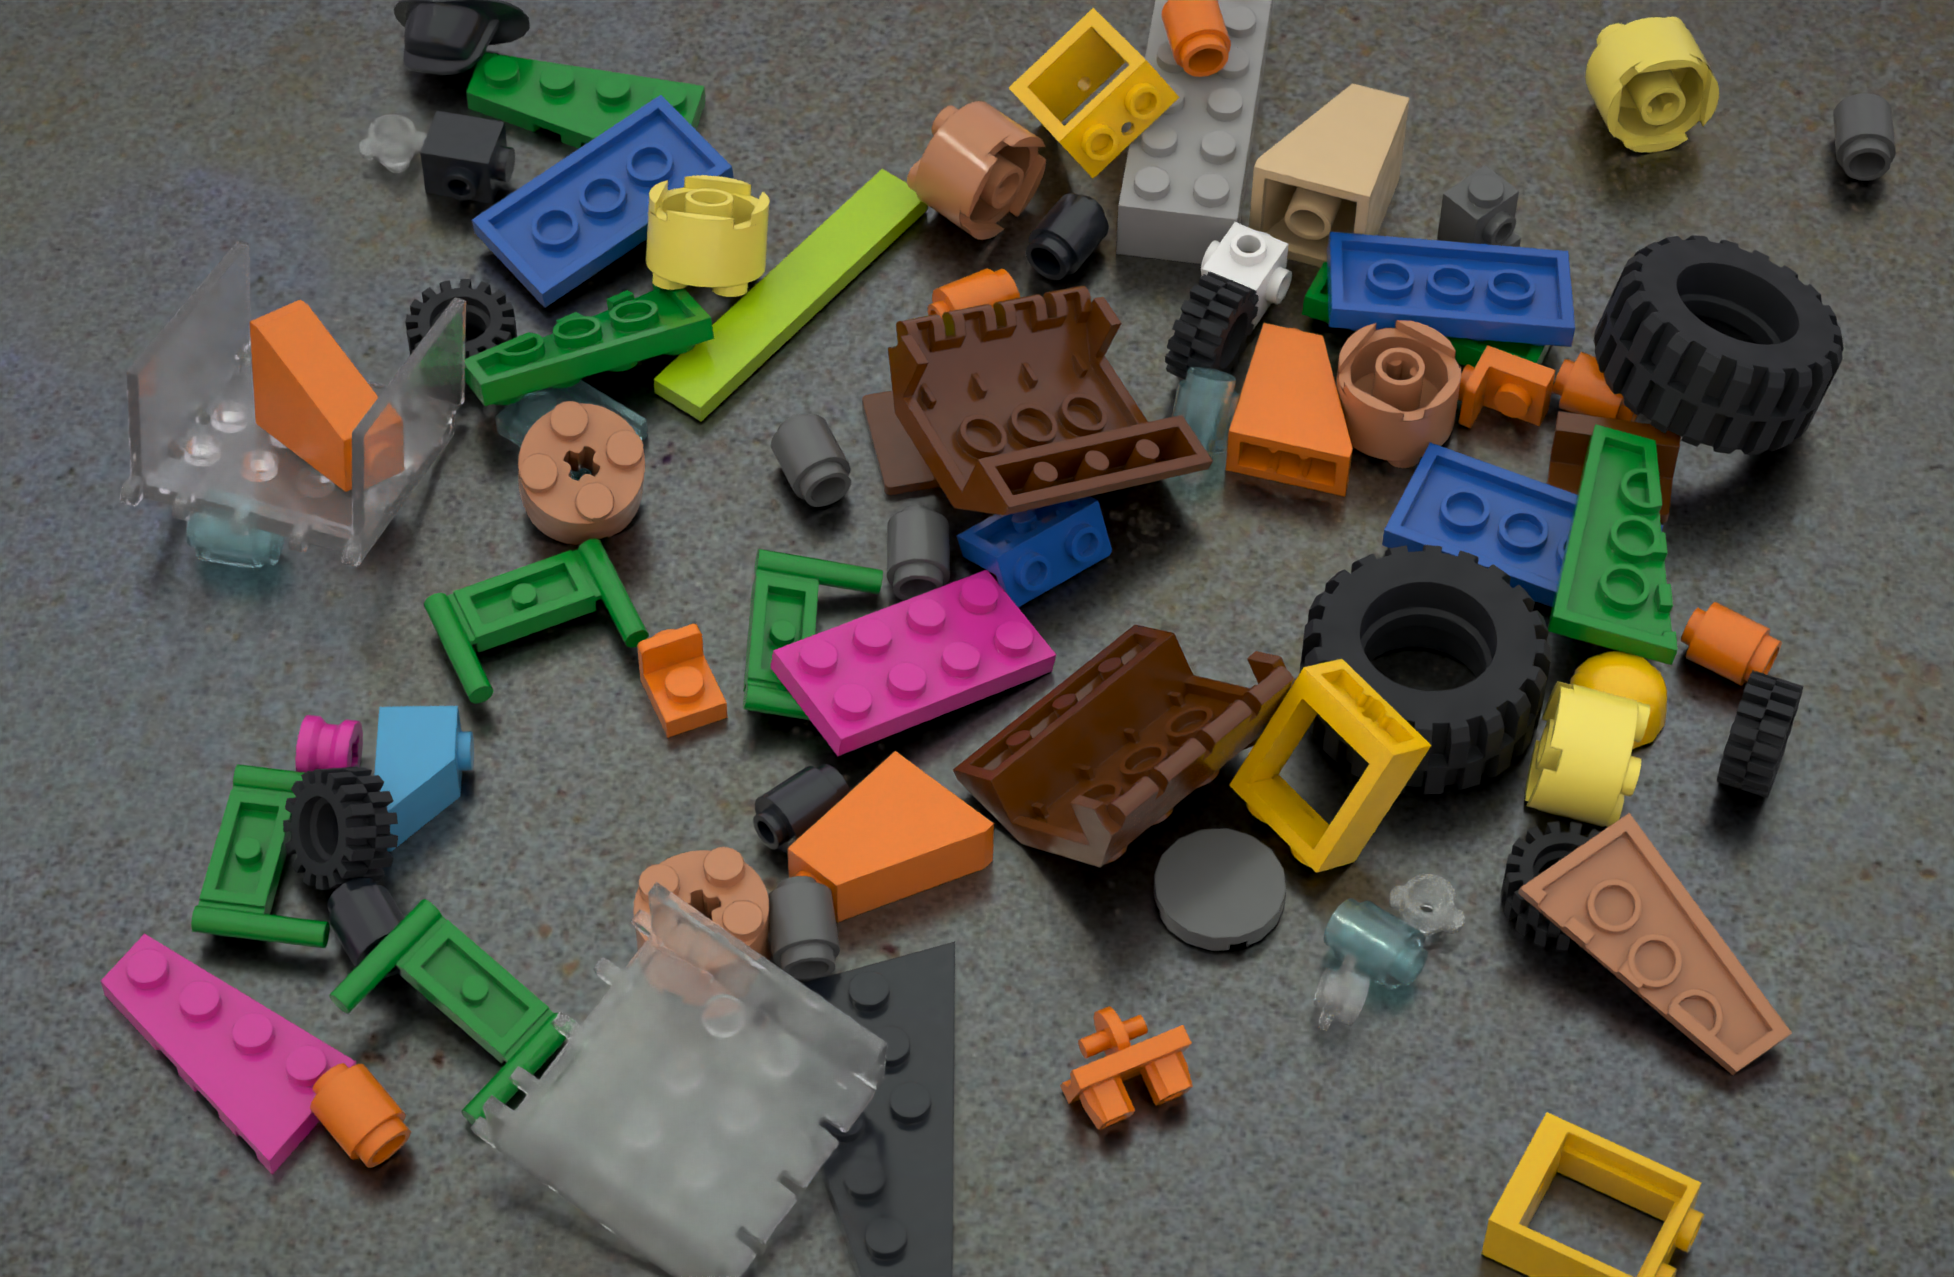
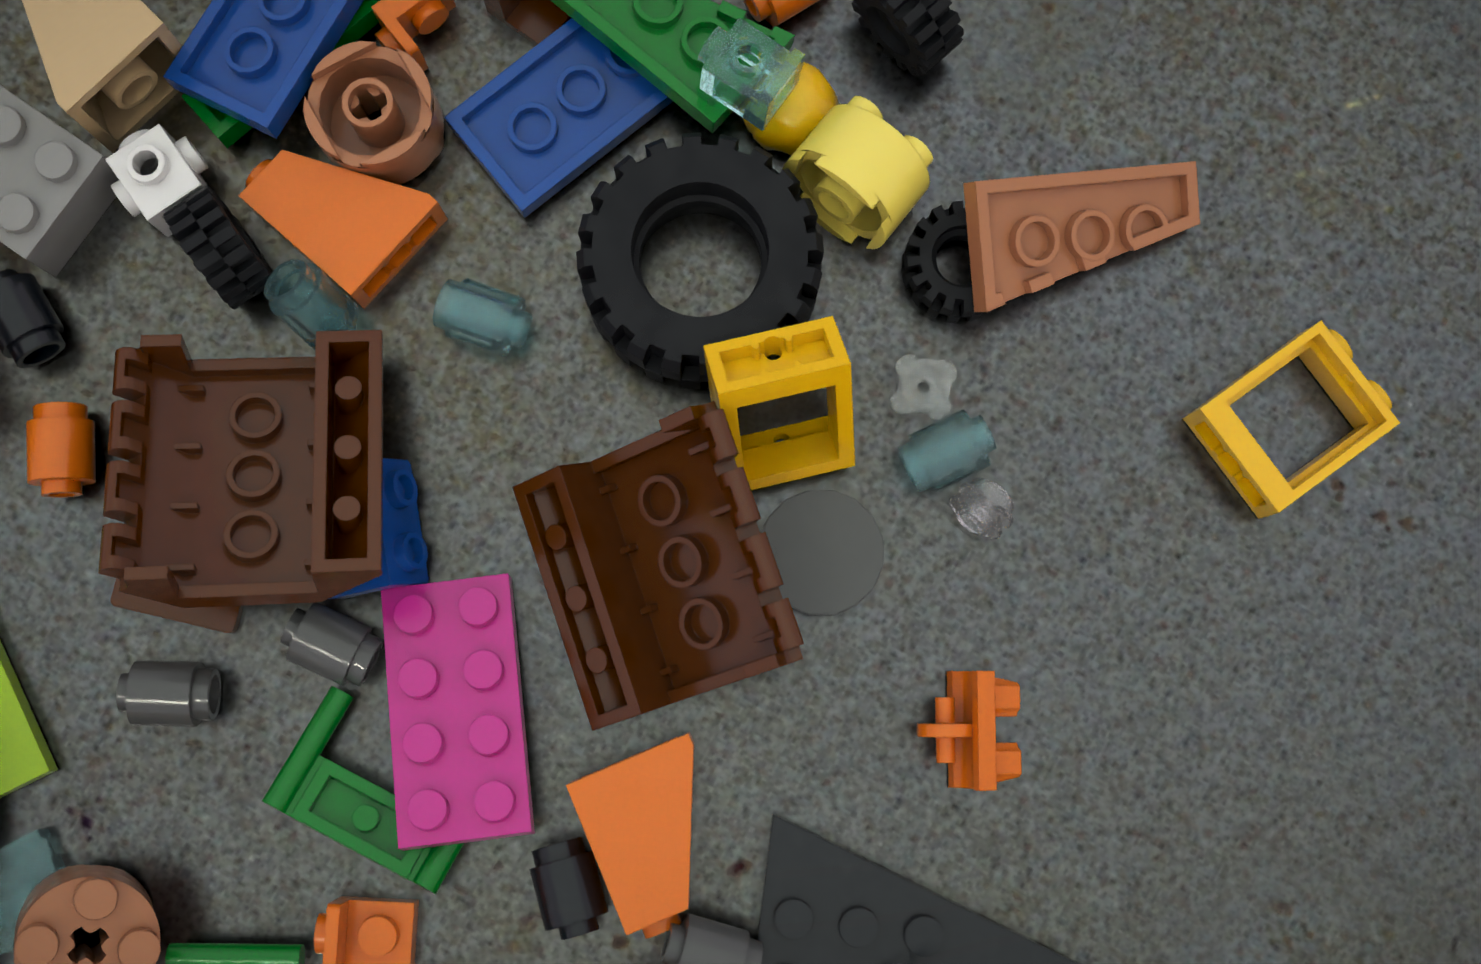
camera: 70 degrees left, 30 degrees up
none -> clear light blue brick [433,278,532,357]
none -> clear light blue brick [698,17,805,131]

